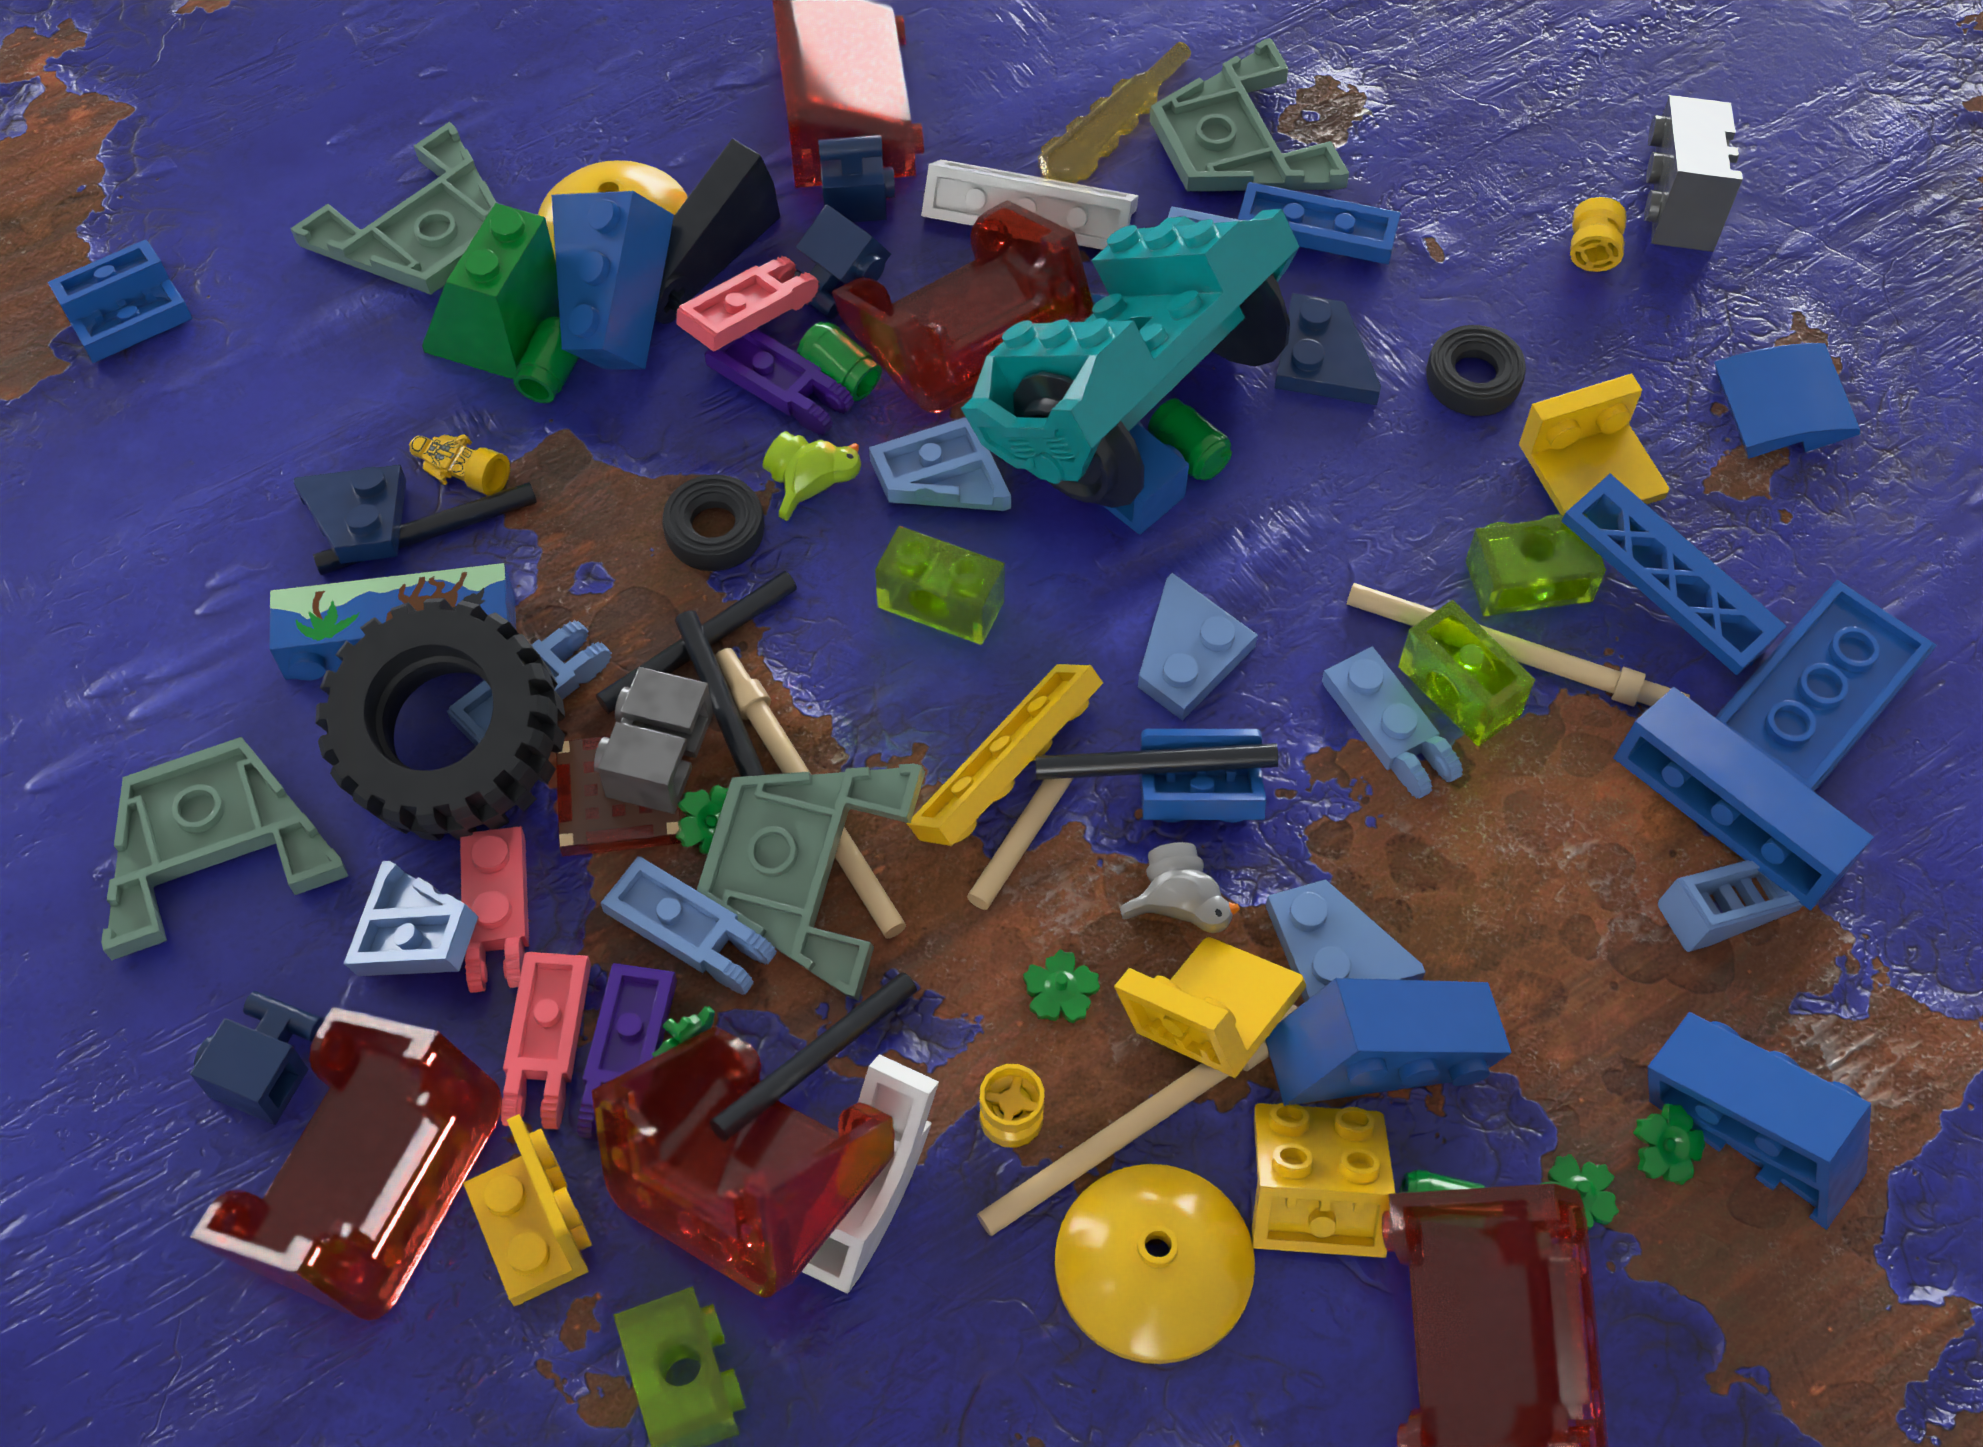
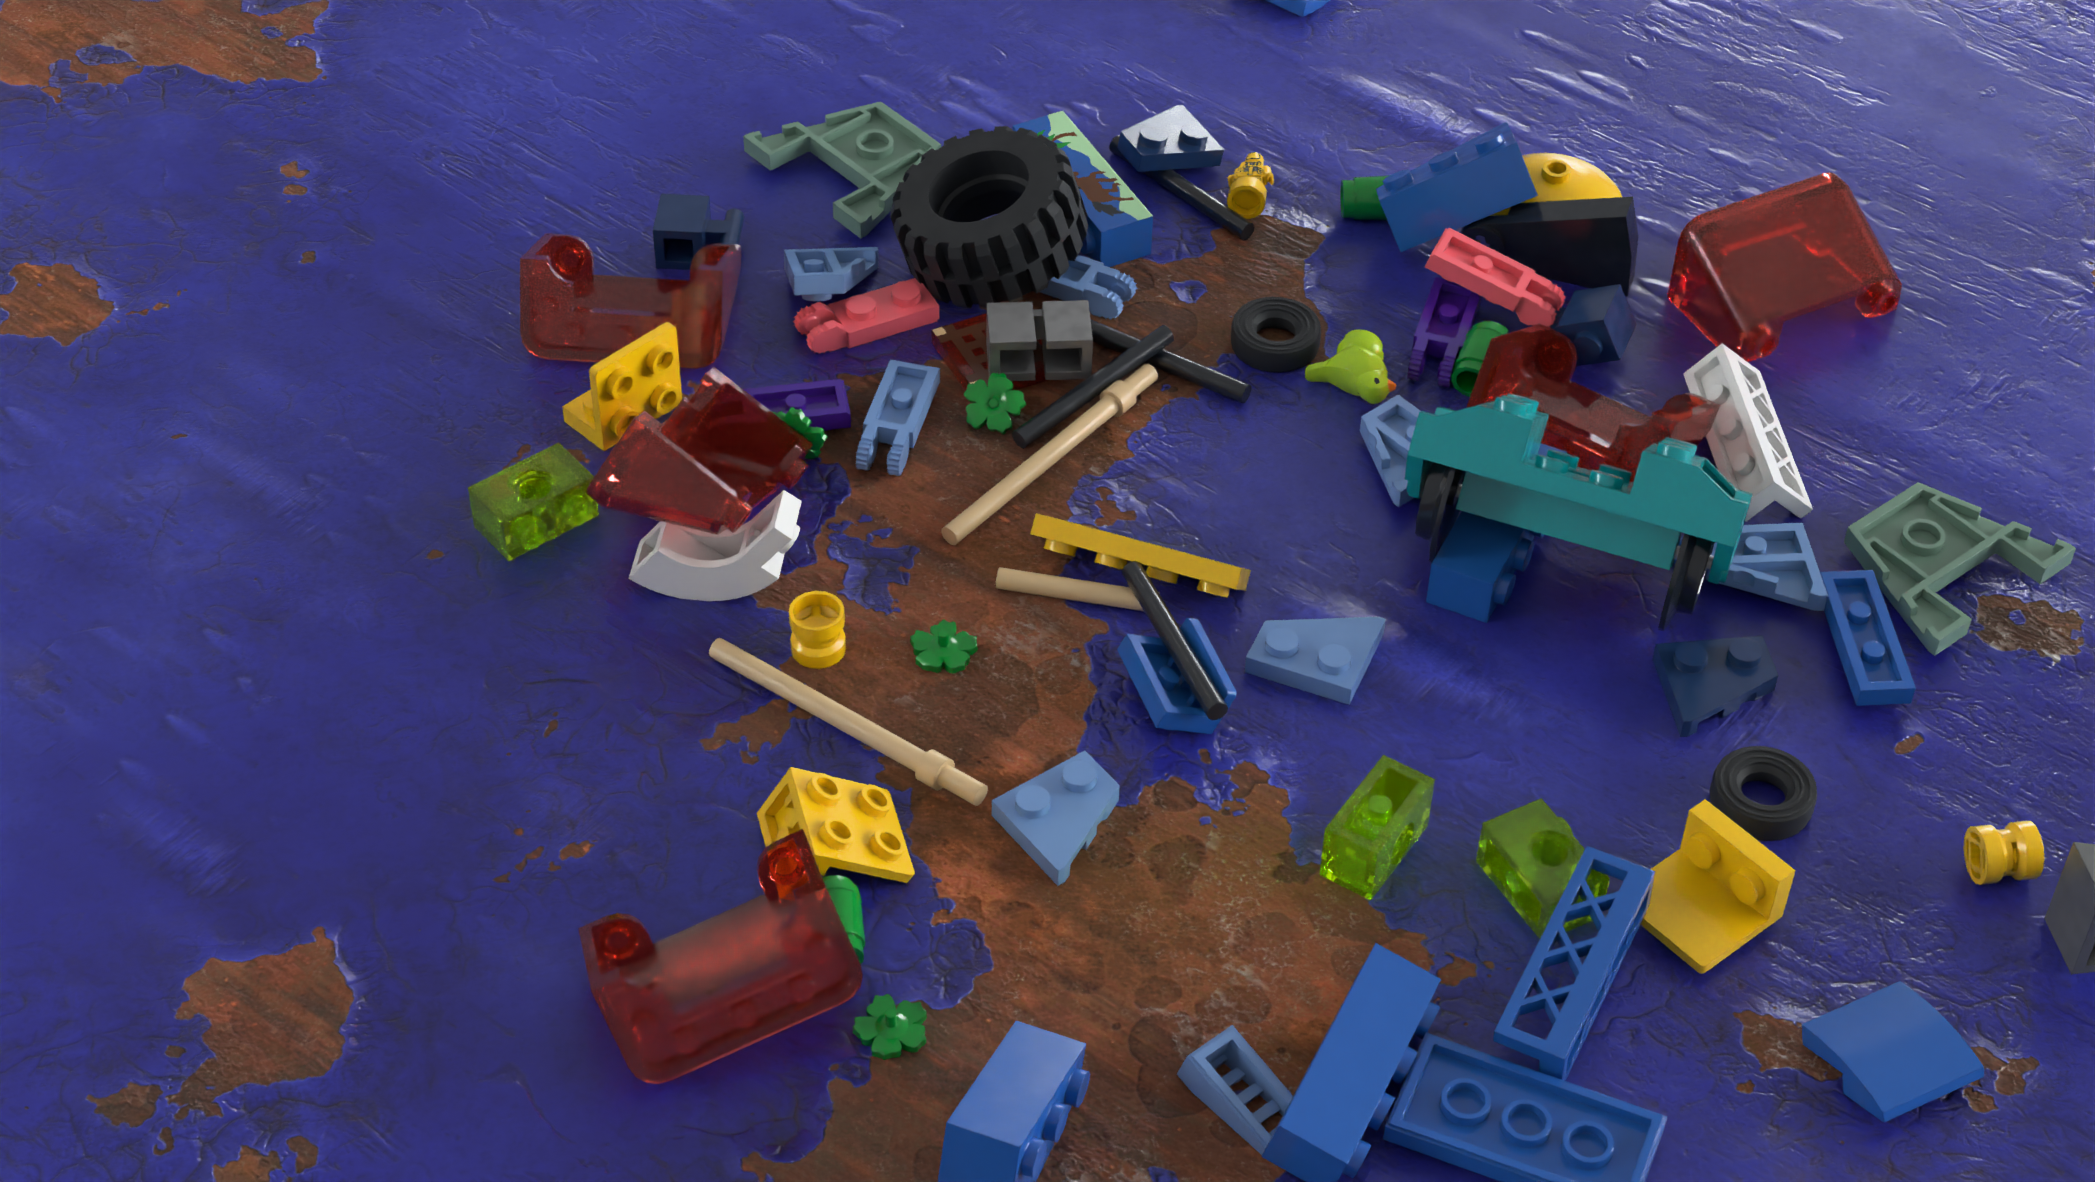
camera: 70 degrees right, 15 degrees down
sand green wing [290,122,497,295] -> none
green slope [422,203,559,380] -> none
coral hinge [501,952,591,1130] -> none
sand green wing [696,763,925,1001] -> none
black bar [709,972,917,1142] -> none
dark blue brick [818,135,895,222] -> none
clear neon green brick [875,526,1005,645] -> none
clear yellow sword [1038,42,1191,184] -> none
yellow dish [1055,1164,1255,1364] -> none
yellow bracket [1114,937,1306,1078] -> none
light grey animal [1120,842,1240,934] -> none
green piece [1148,398,1232,481] -> none
blue wedge [1266,978,1512,1106] -> none
medium blue hinge [1322,646,1463,799] -> none
tan bar [1347,583,1690,707] -> none
green plant [1633,1104,1705,1185] -> none

